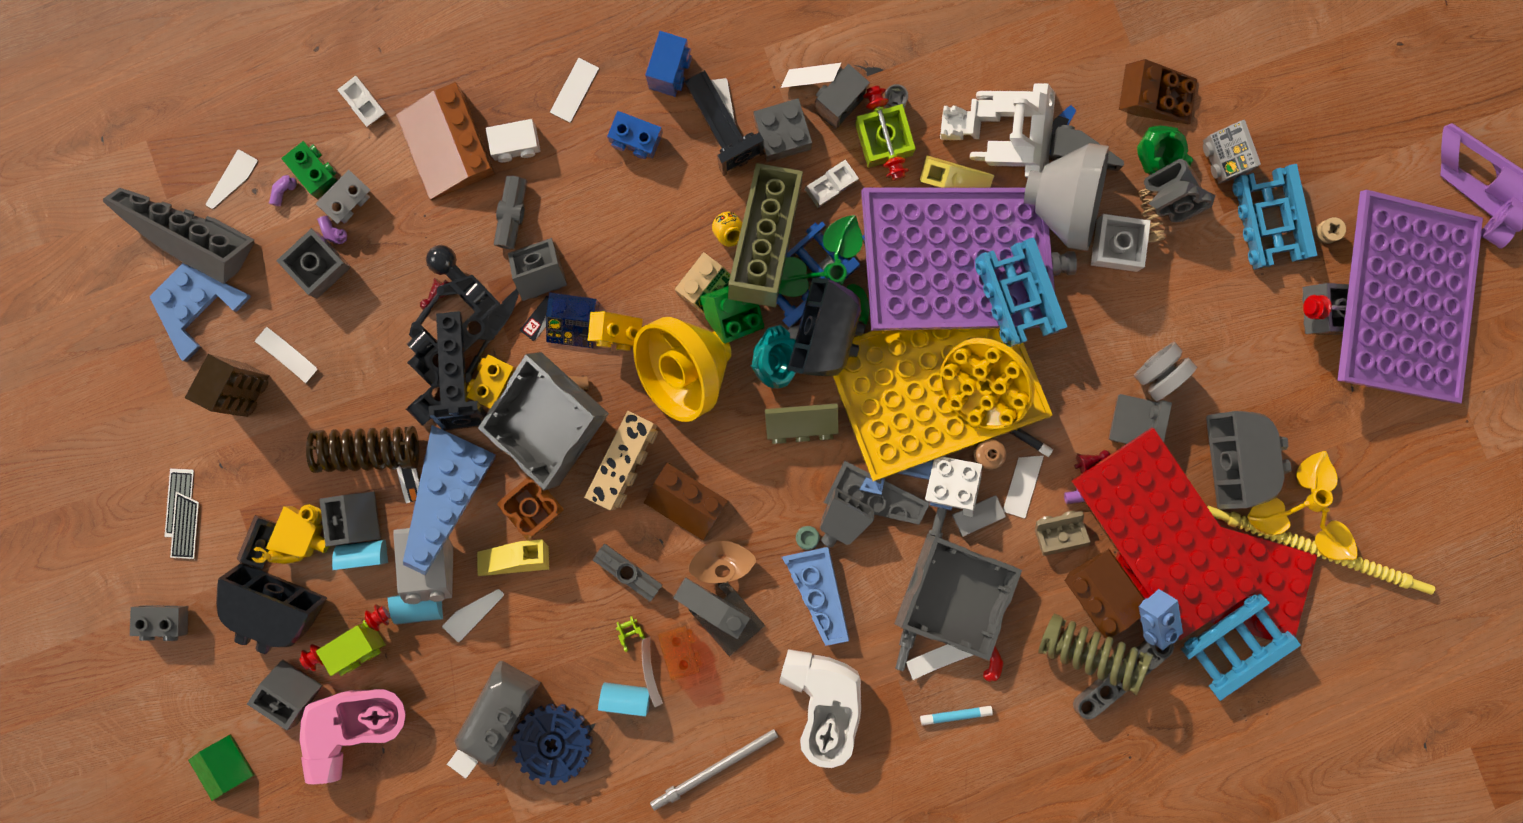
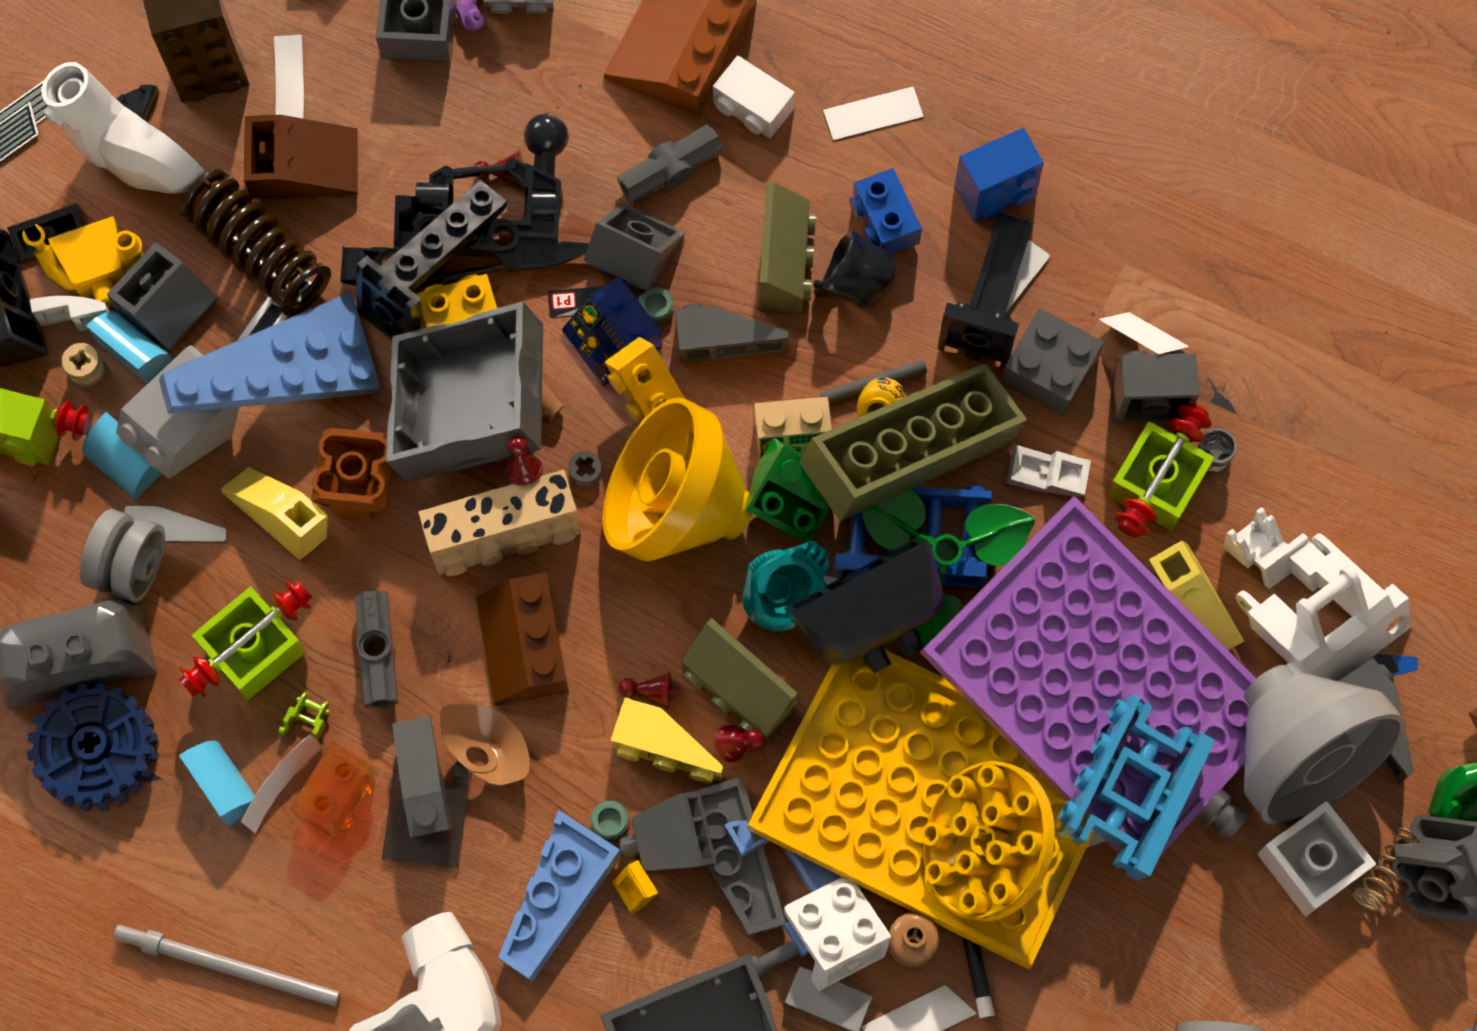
camera: 45 degrees right, 15 degrees down
none -> white slope [30,296,110,331]
none -> white piece [41,62,207,194]
none -> tan wheel [62,343,105,387]
none -> light grey wheel [79,509,166,603]
none -> black tile [117,85,159,122]
none -> lime brick [178,580,312,701]
none -> reddish brown slope [244,114,358,199]
none -> dark red piece [506,436,543,485]
none -> dark grey bush [569,451,602,487]
none -> light yellow slope [611,698,724,784]
none -> yellow tile [612,860,658,914]
none -> dark red piece [618,672,680,709]
none -> sand green tile [638,287,674,325]
none -> dark grey slope [675,304,789,364]
none -> dark red piece [714,725,764,762]
none -> olive slope [759,182,816,314]
none -> black piece [813,231,897,309]
none -> dark grey bar [820,359,927,405]

